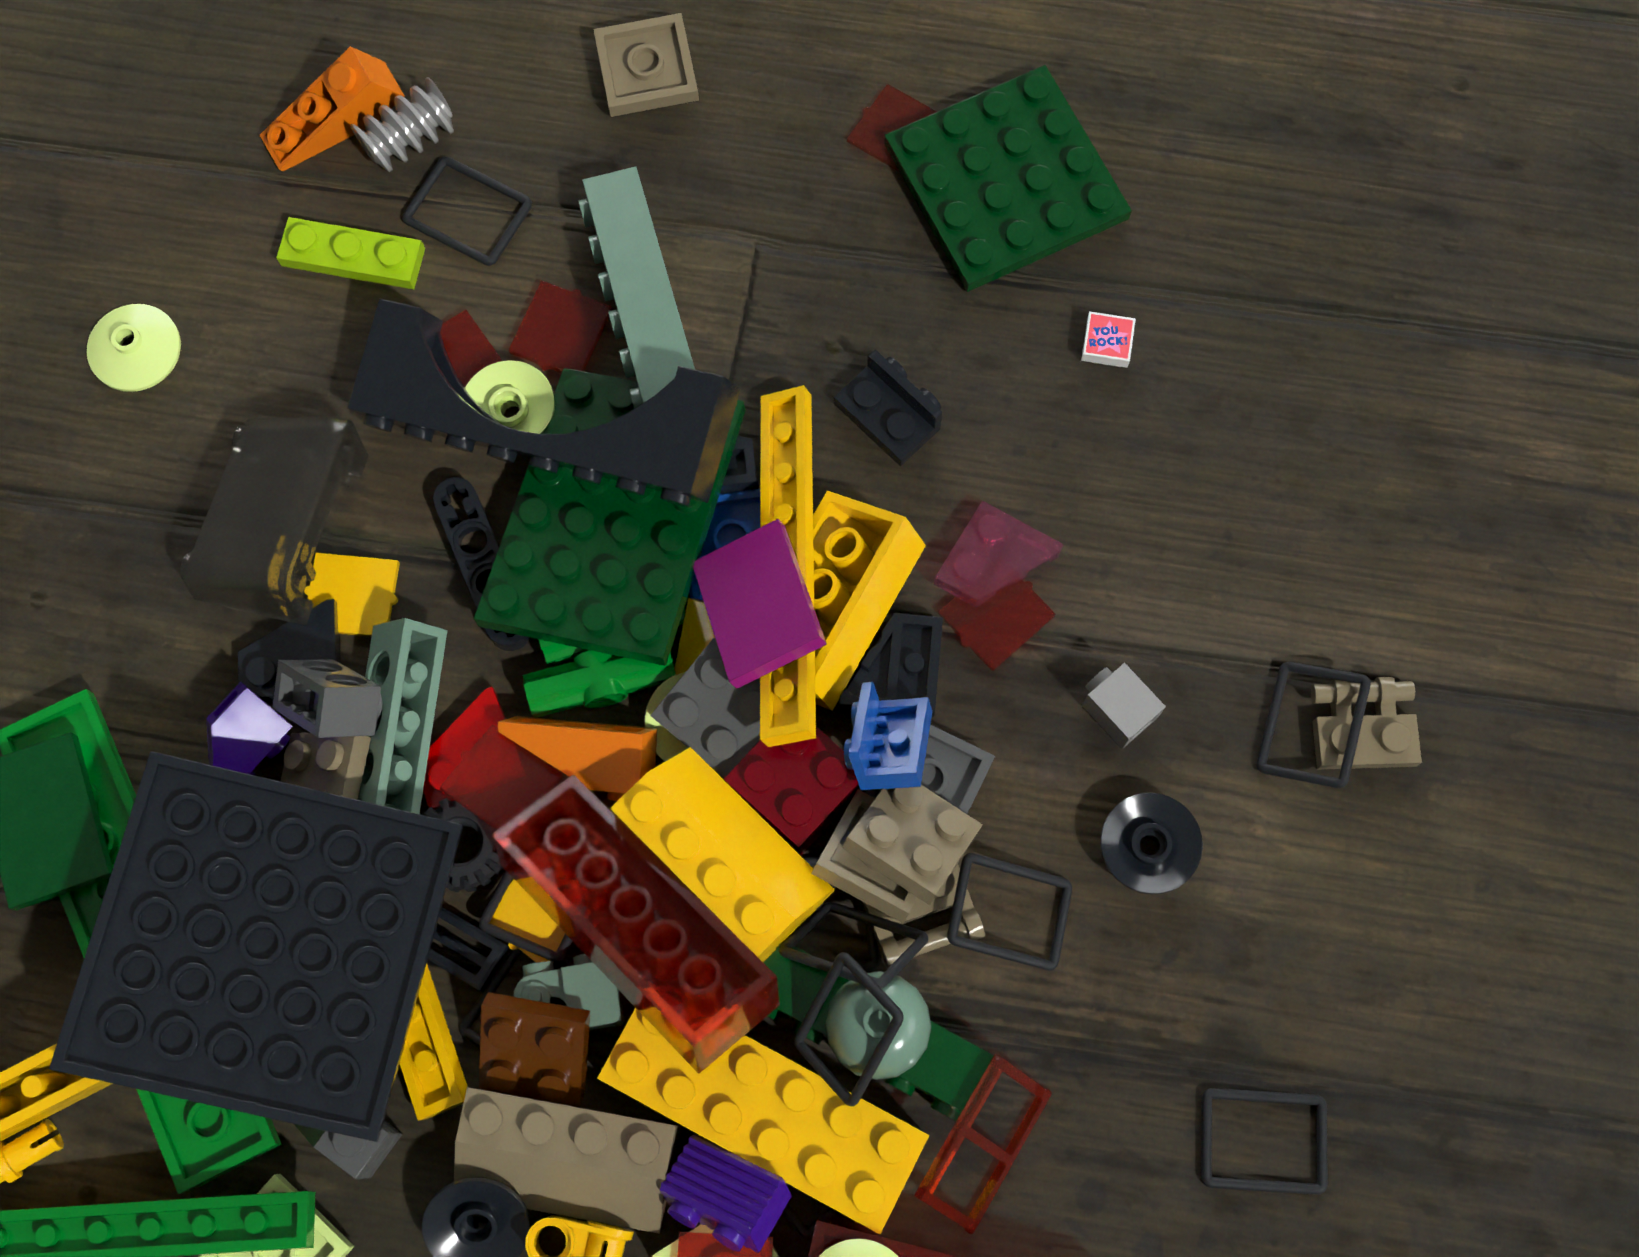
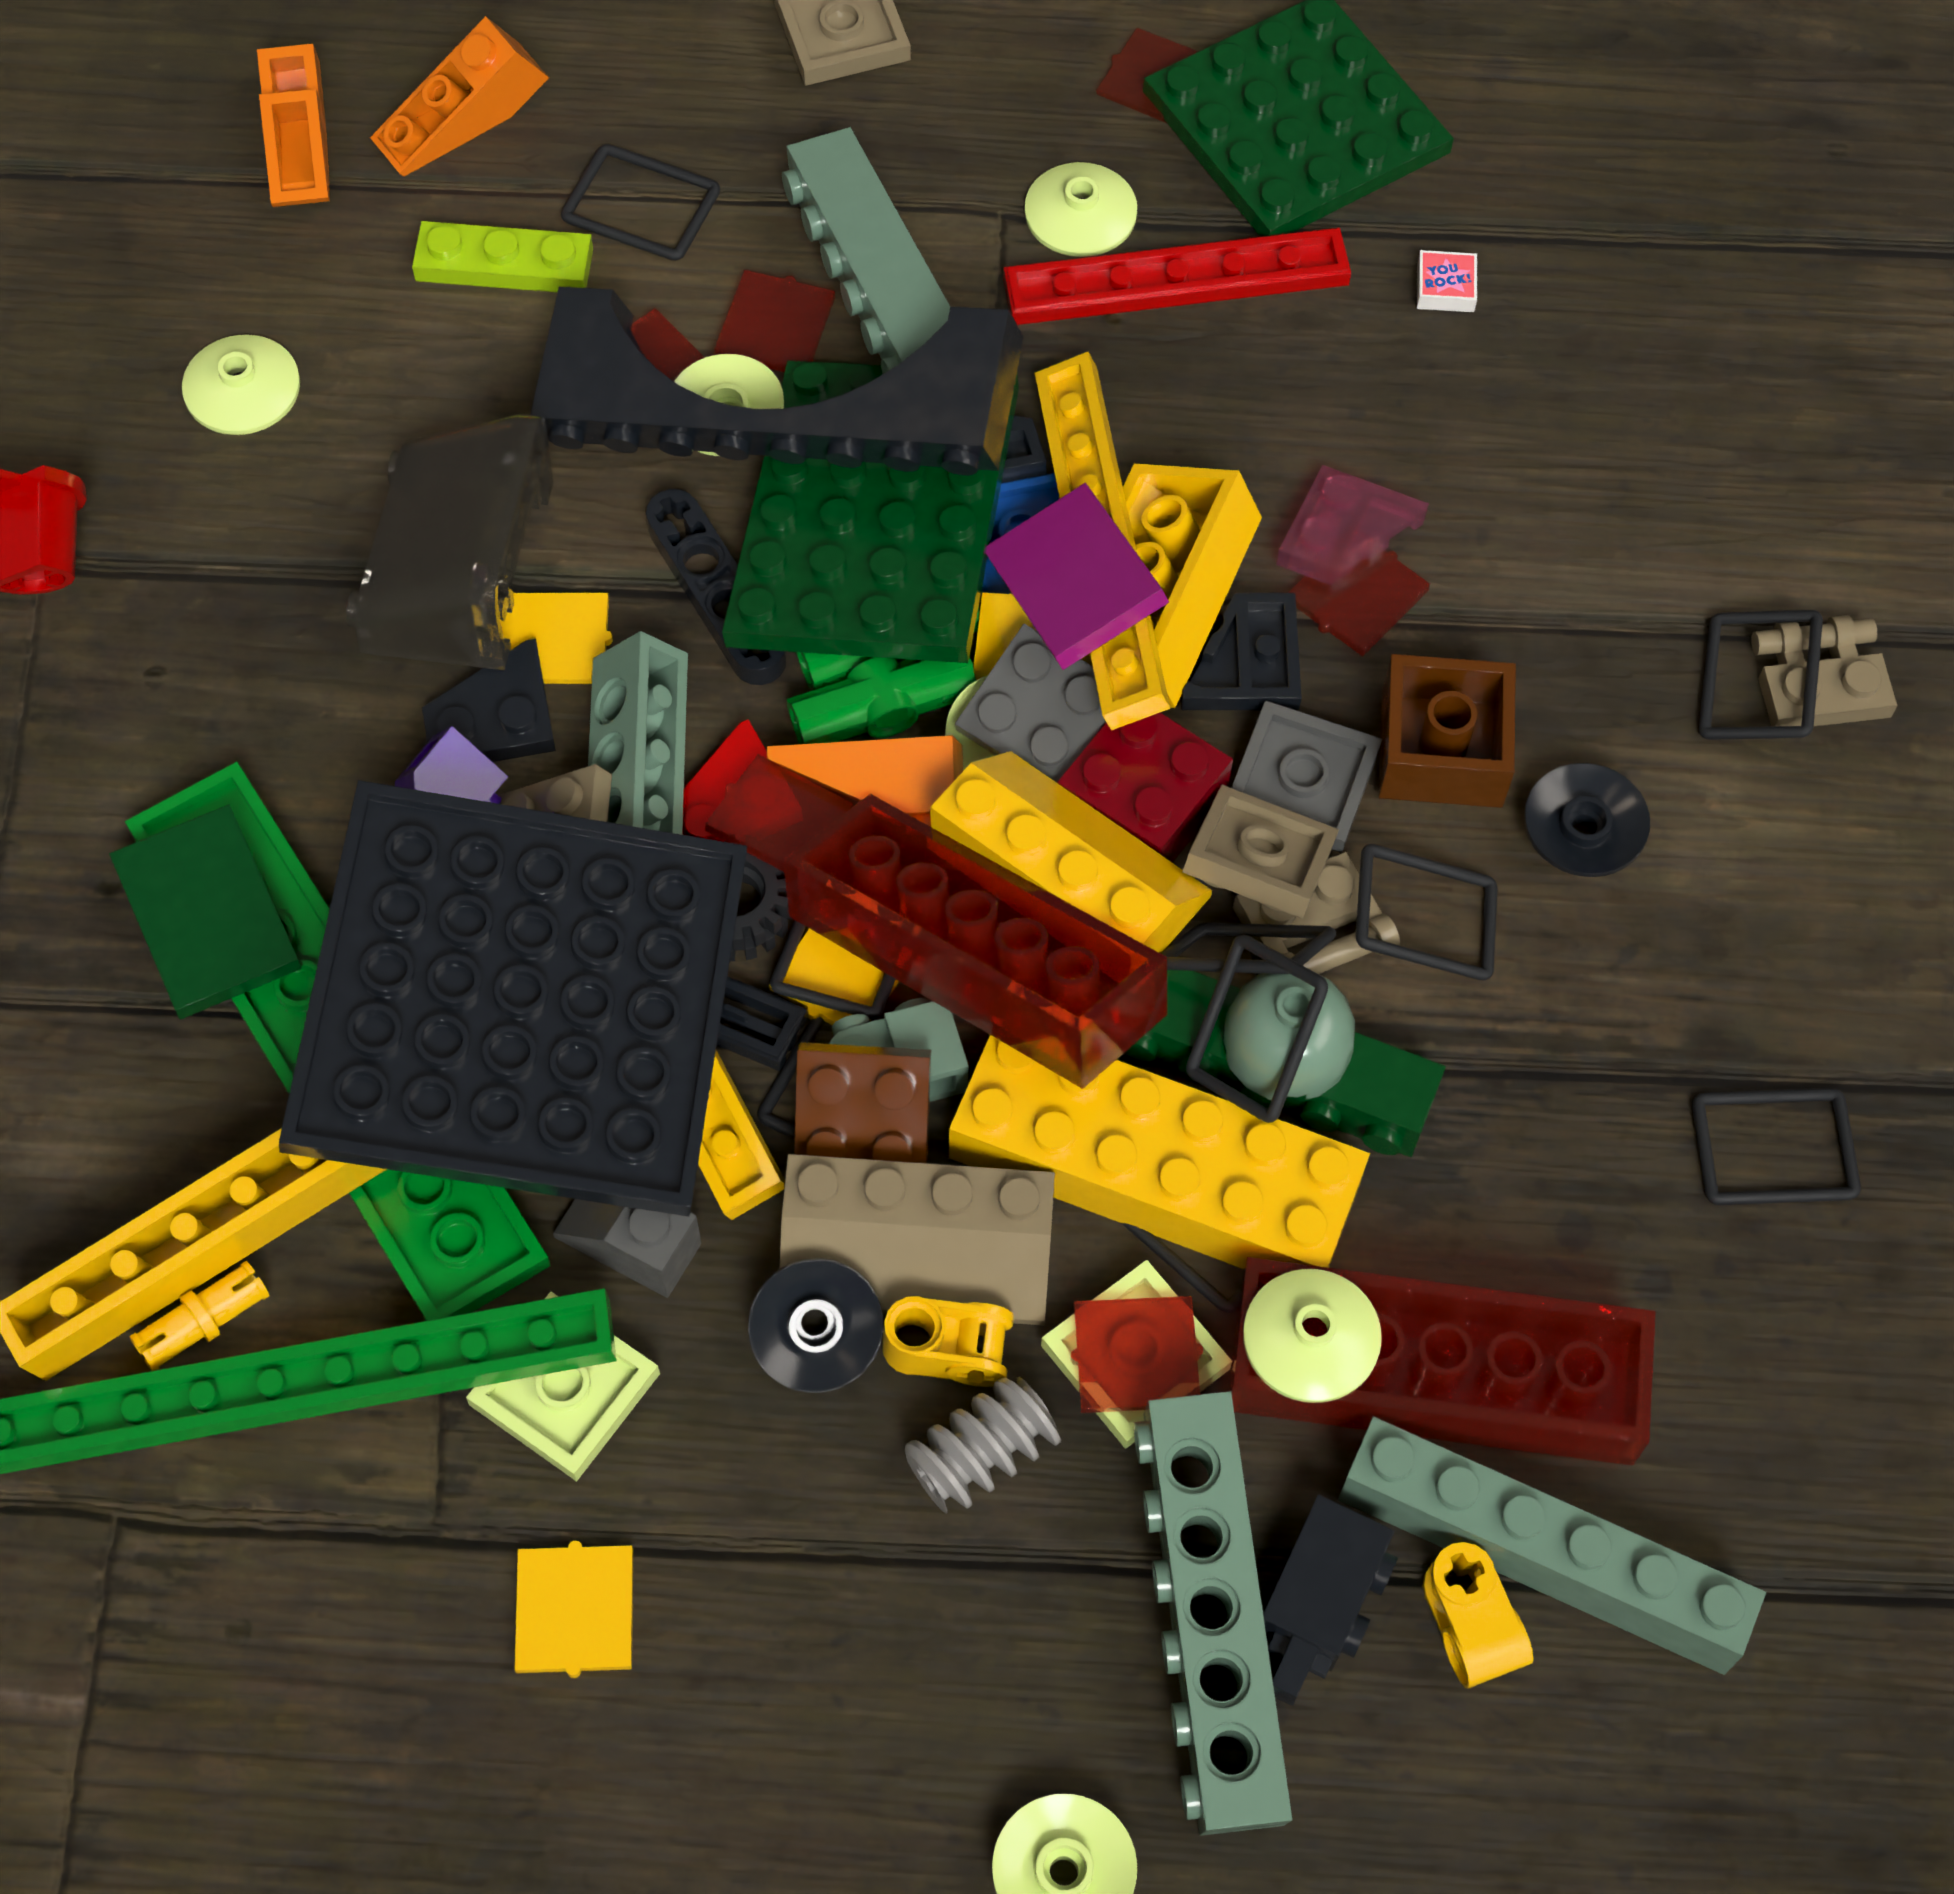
camera: 10 degrees left, 10 degrees down
dark grey brick [273,659,382,738] -> none
light grey piece [350,77,454,173] -> none
dark purple brick [660,1135,792,1253] -> none
black bracket [834,350,942,467] -> none
dark tan plate [842,785,983,905] -> none
blue bracket [844,682,932,790] -> none
clear red window [914,1054,1052,1234] -> none
light grey brick [1082,663,1166,749] -> none
none -> orange slope [257,44,330,207]
none -> red tile [1003,227,1351,325]
none -> yellowish green dish [1025,162,1137,257]
none -> reddish brown brick [1379,654,1516,808]

